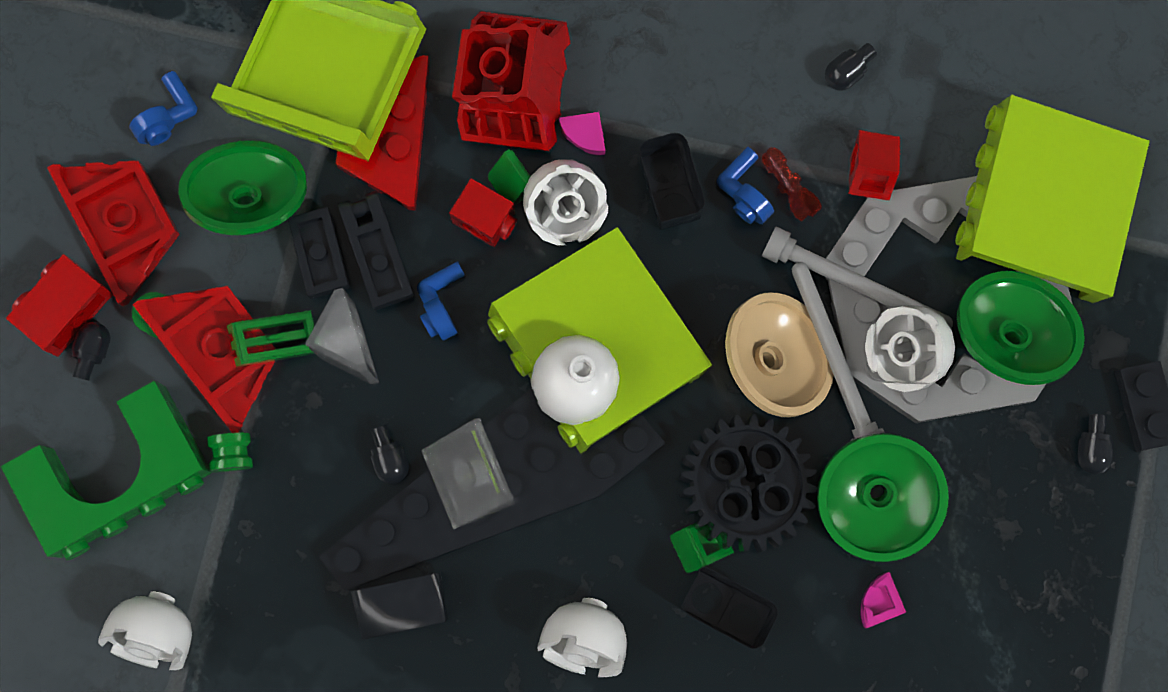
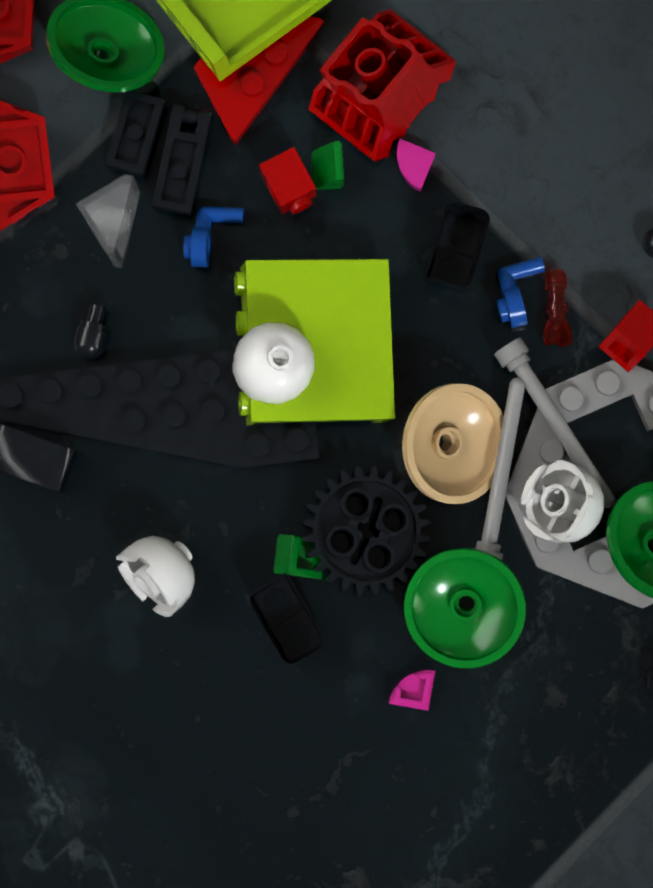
camera: 30 degrees right, 5 degrees up
green tile [227,310,320,367] -> none
clear slope [421,418,516,529] -> none
white cylinder [523,160,608,245] -> none

